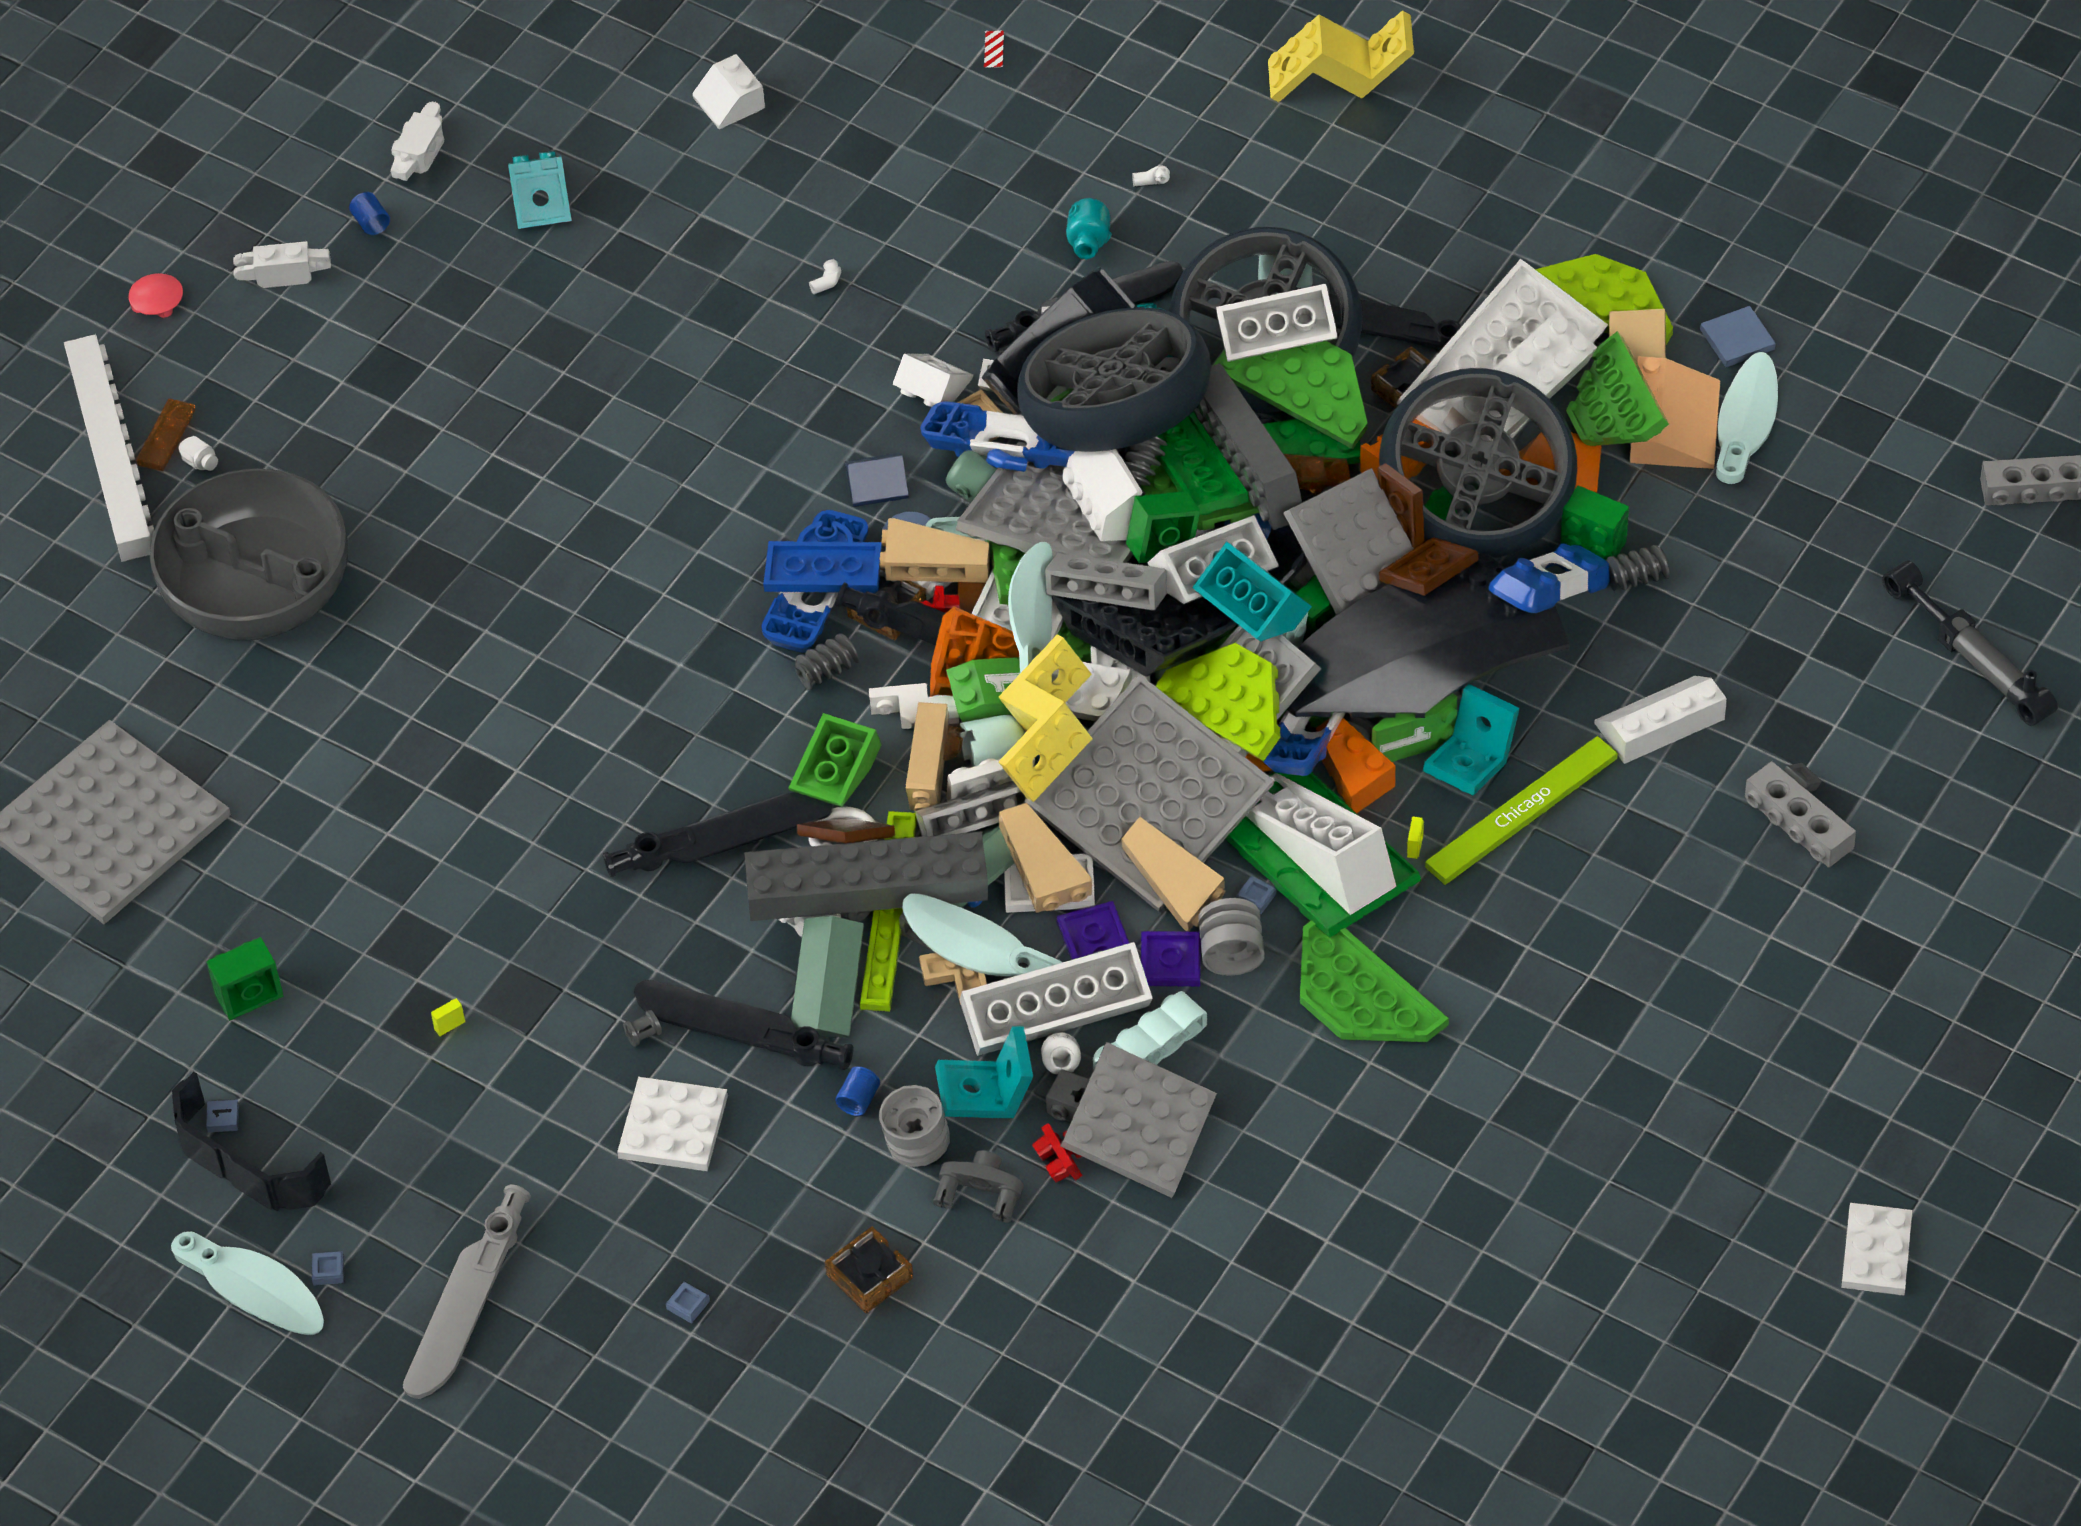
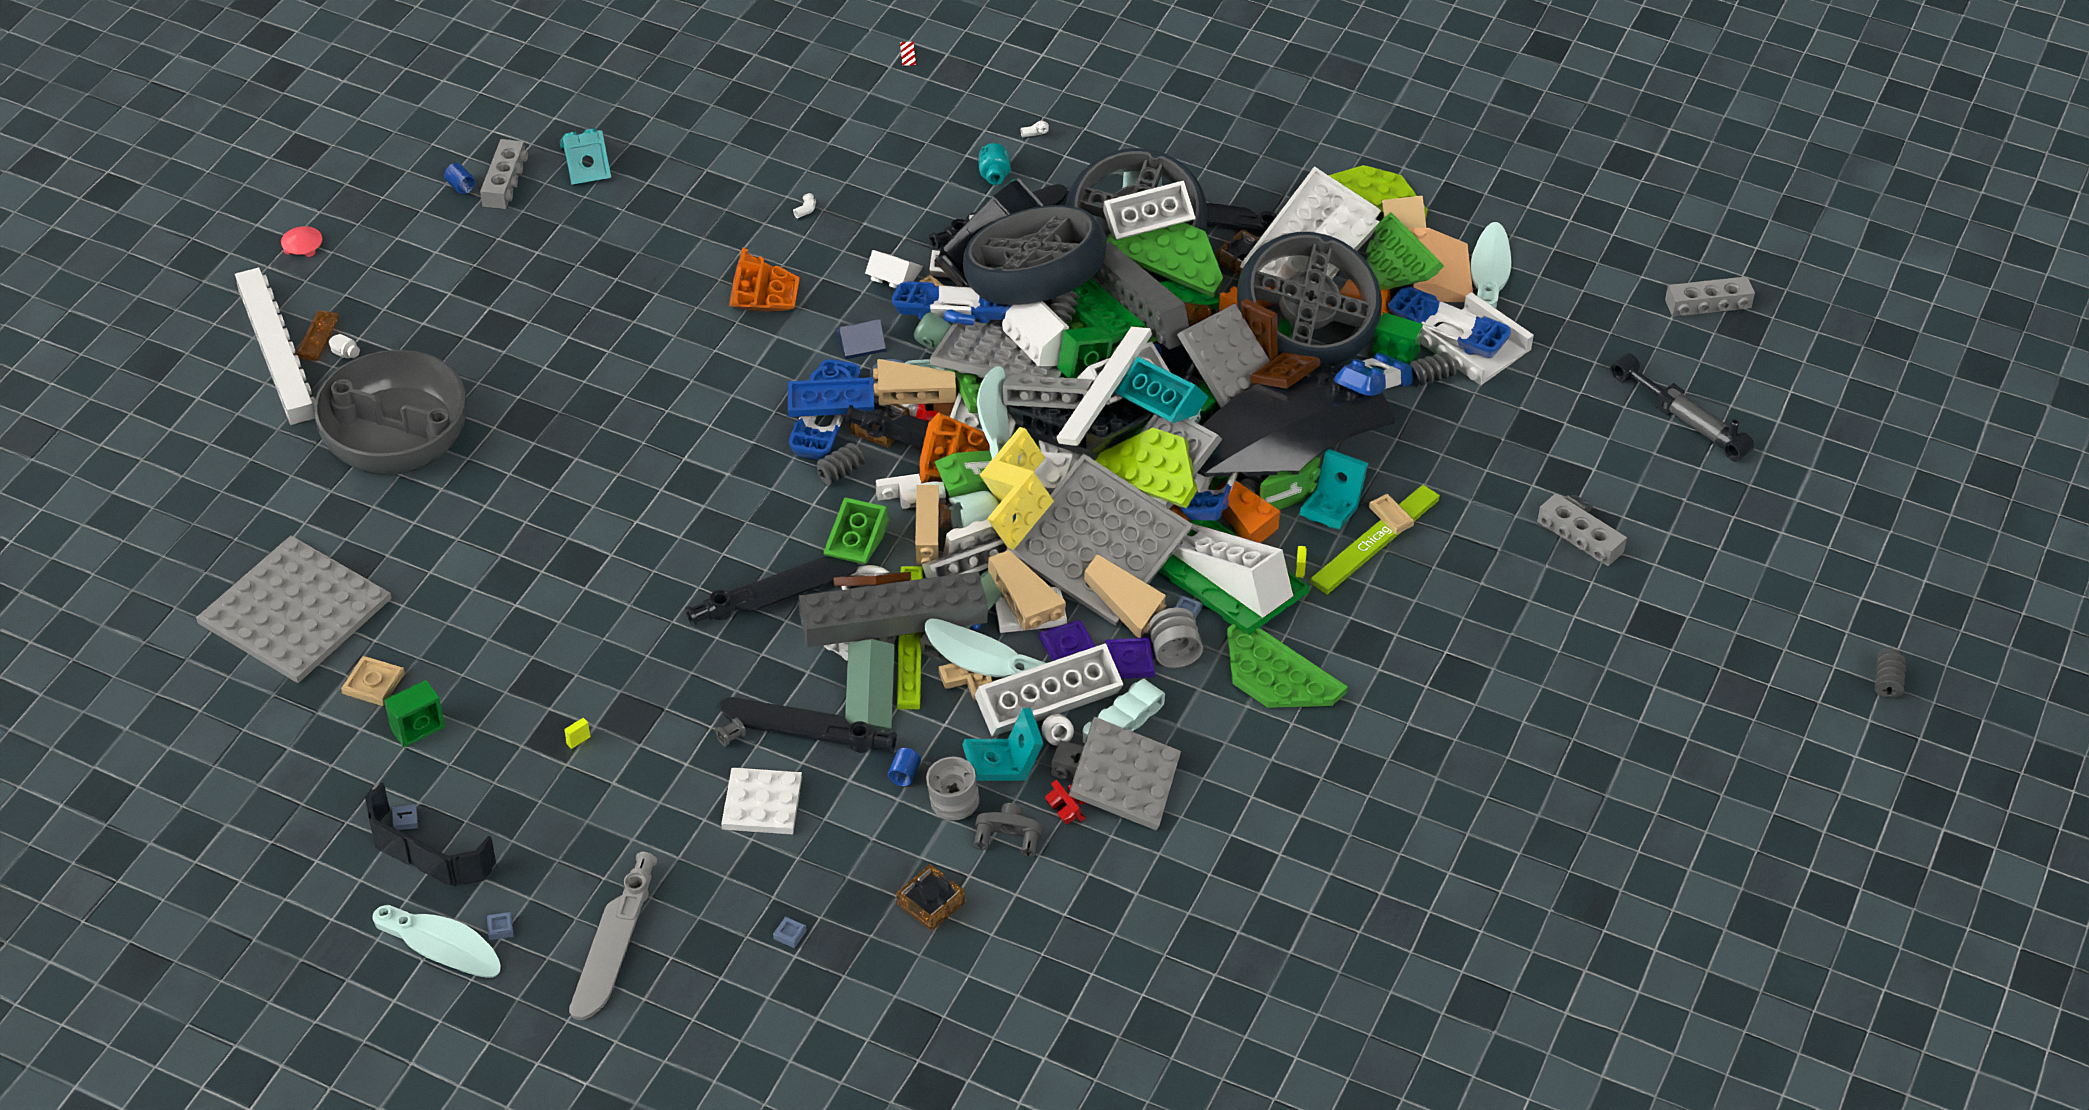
camera: 10 degrees left, 5 degrees down
white hinge [233,241,331,288] -> none
white hinge [391,101,444,181] -> none
white slope [693,54,765,129] -> none
light yellow bracket [1268,10,1414,102] -> none
white slope [1594,676,1727,764] -> none
sand blue tile [1700,306,1776,367] -> none
white plate [1841,1203,1912,1295] -> none
none -> tan tile [341,656,405,706]
none -> light grey brick [480,139,528,209]
none -> orange wedge [729,247,800,312]
none -> white tile [1057,327,1152,446]
none -> tan tile [1369,494,1414,534]
none -> blue piece [1388,287,1511,358]
none -> white panel [1421,292,1534,385]

